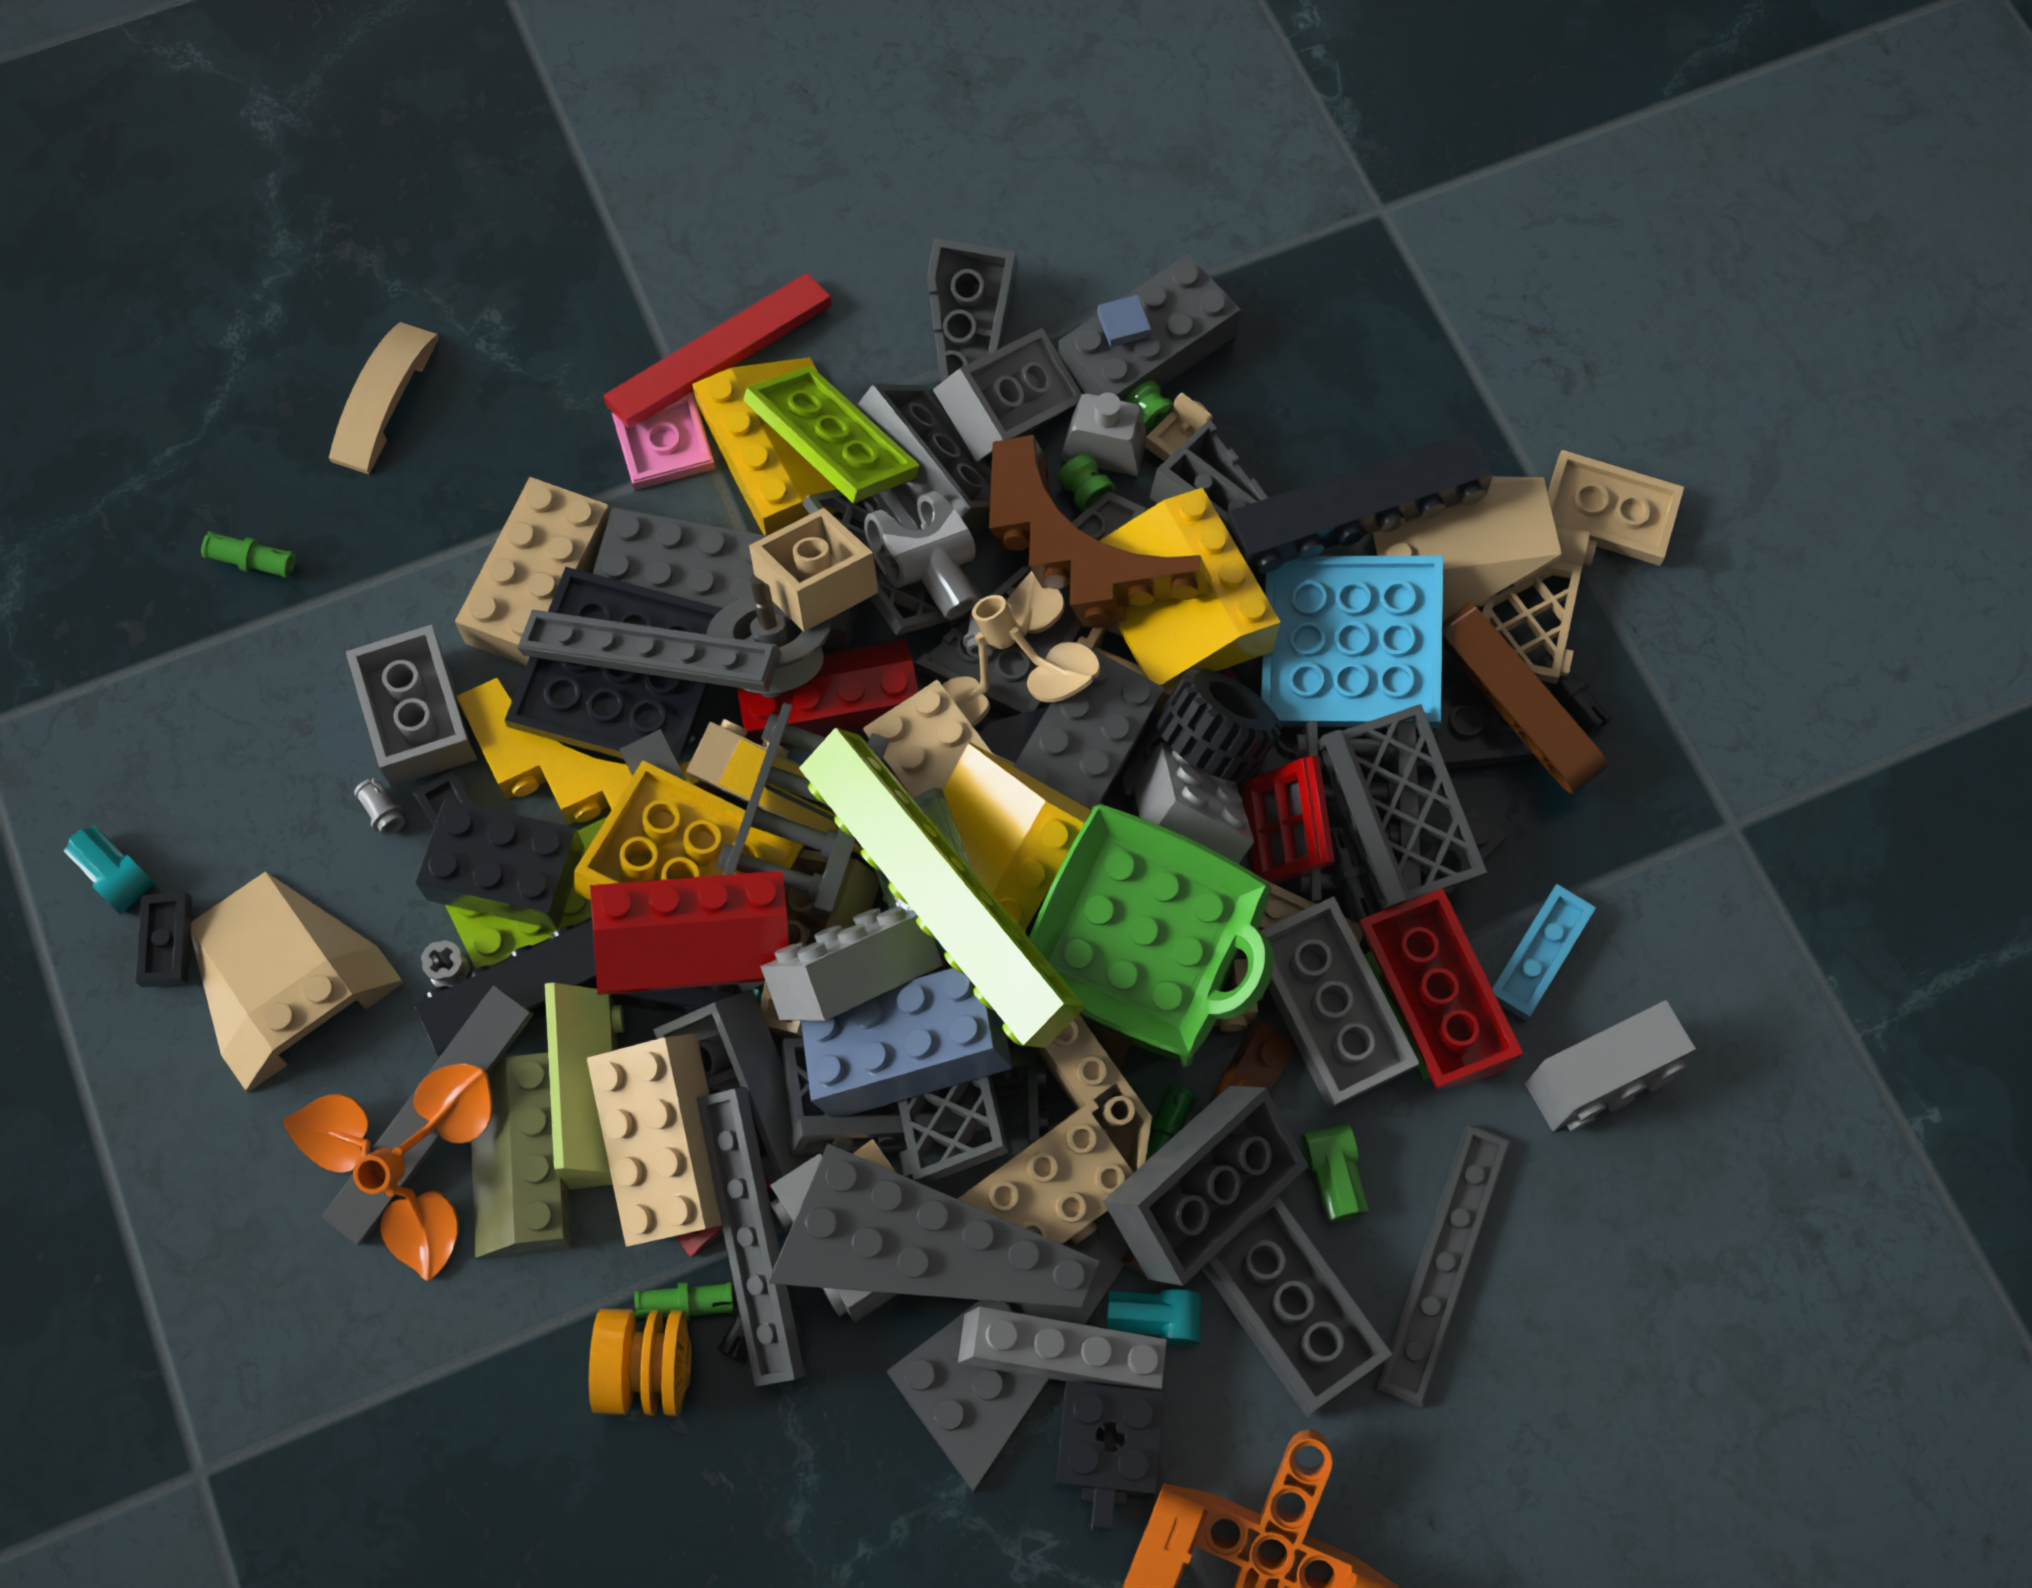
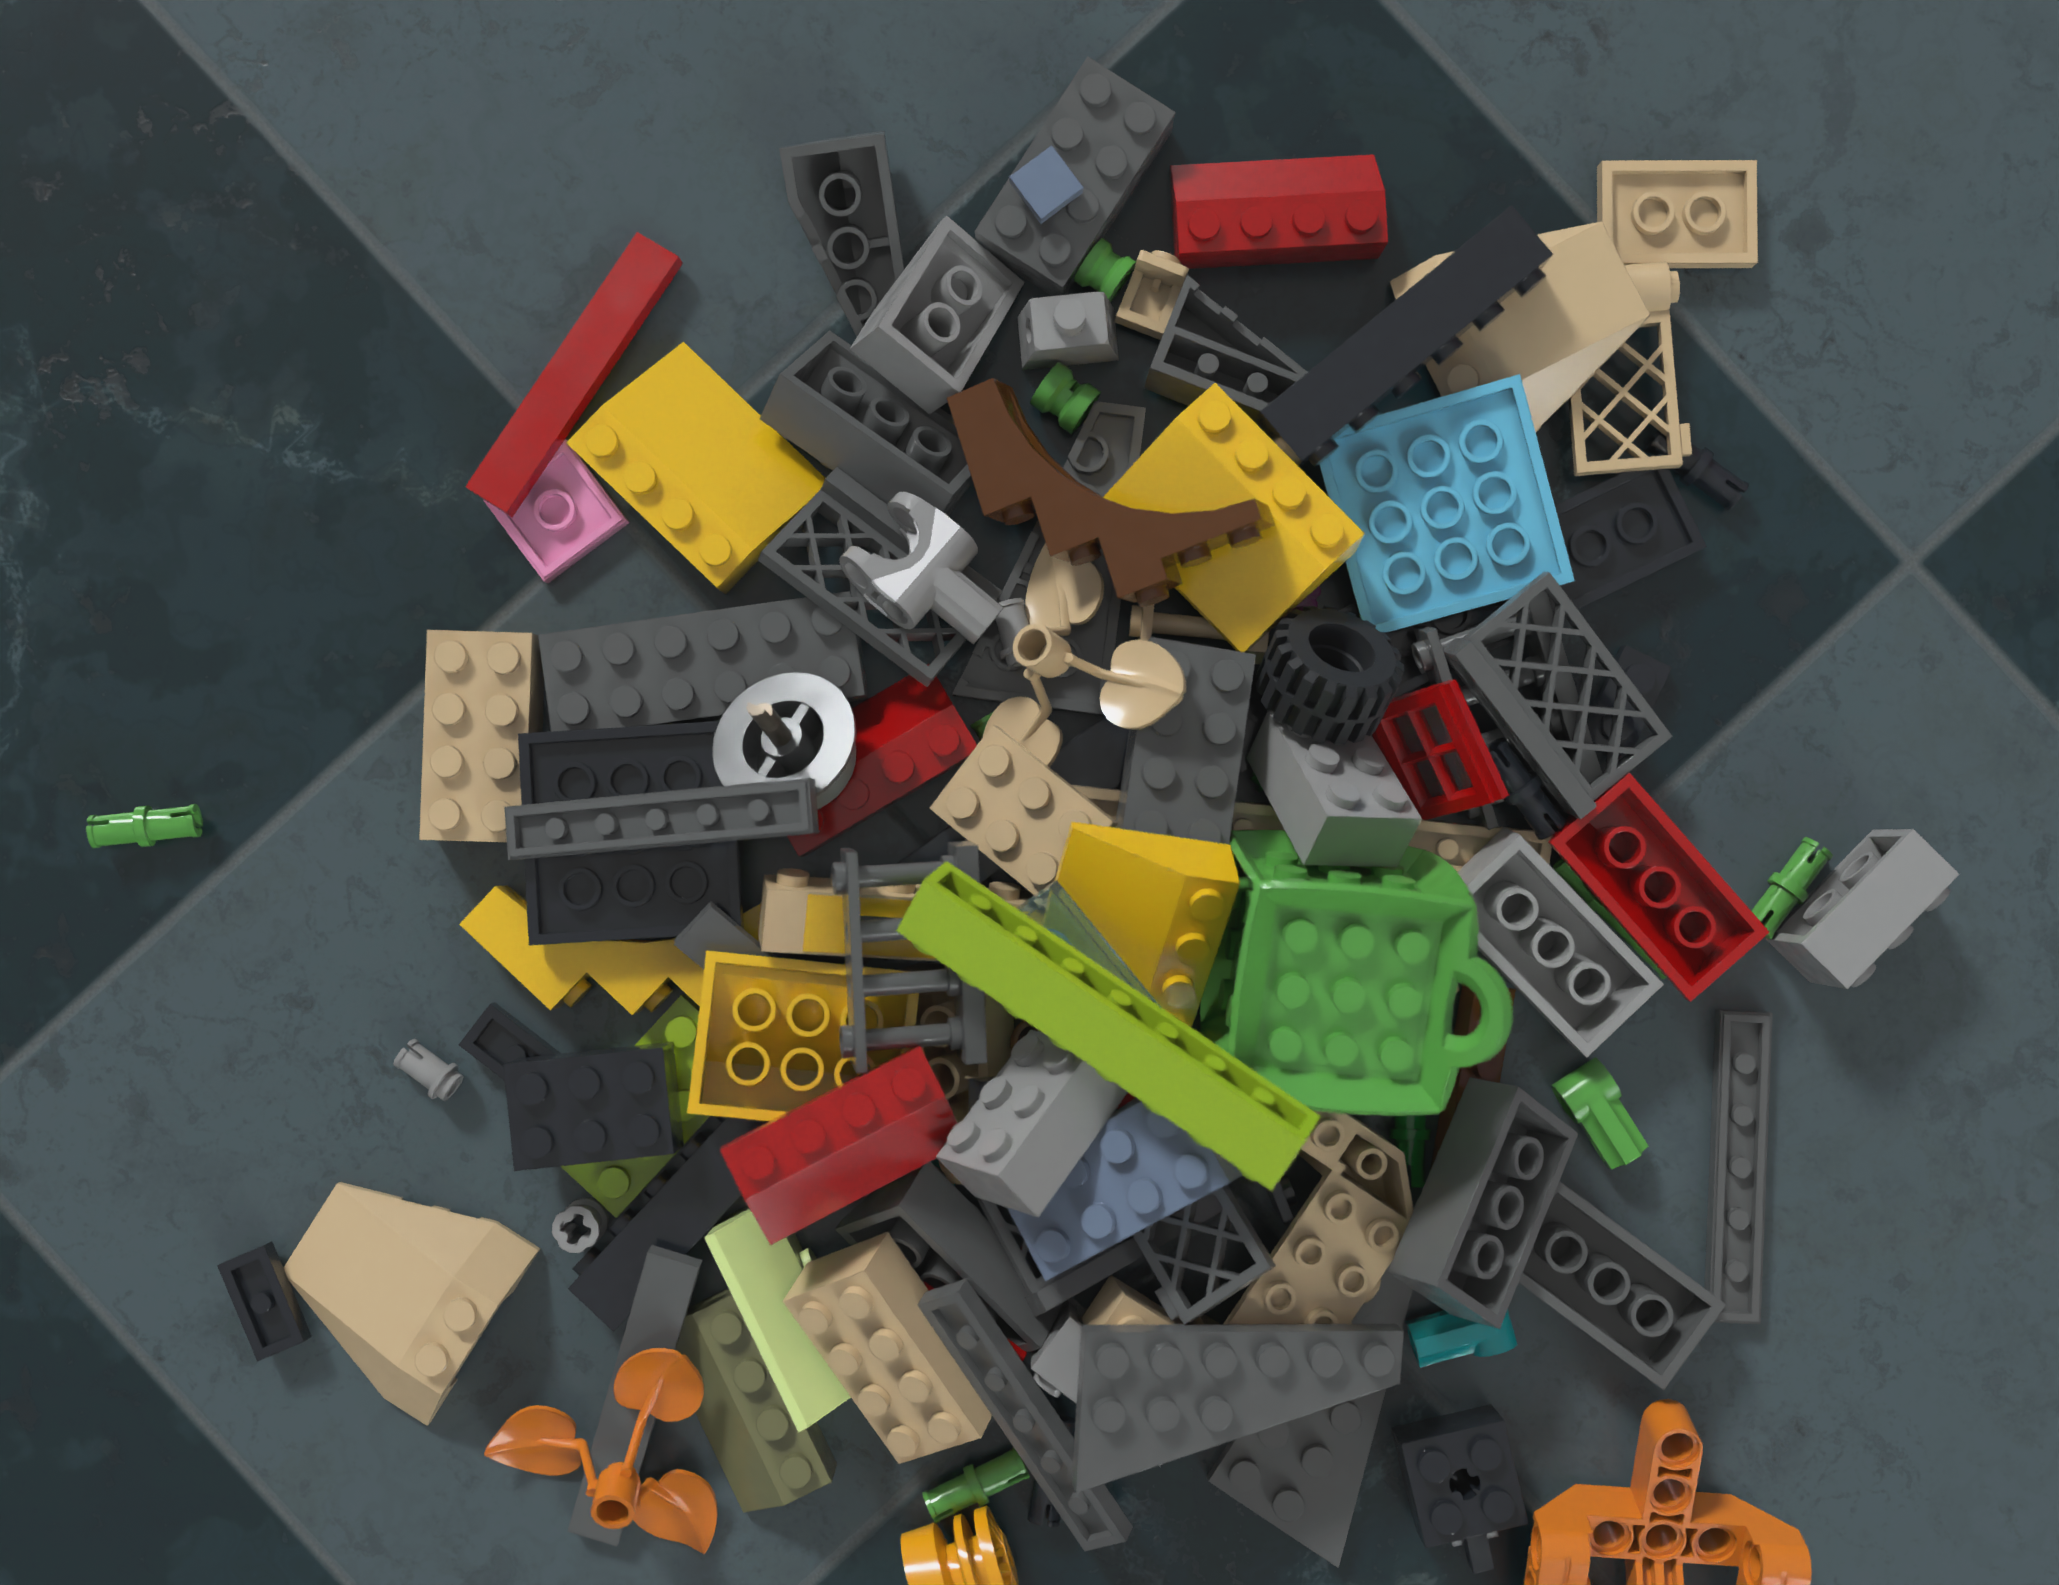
camera: 15 degrees left, 20 degrees up
teal piece [64,825,156,915] -> none
tan slope [329,322,439,474] -> none
light grey brick [346,624,477,787] -> none
lime plate [743,365,920,503] -> none
tan brick [749,508,878,632] -> none
light grey brick [958,1307,1167,1391] -> none
reddish brown beam [1442,602,1608,795] -> none
medium azure plate [1492,884,1596,1021] -> none
none -> red slope [1169,155,1388,269]
none -> bright green pin [1751,837,1833,939]

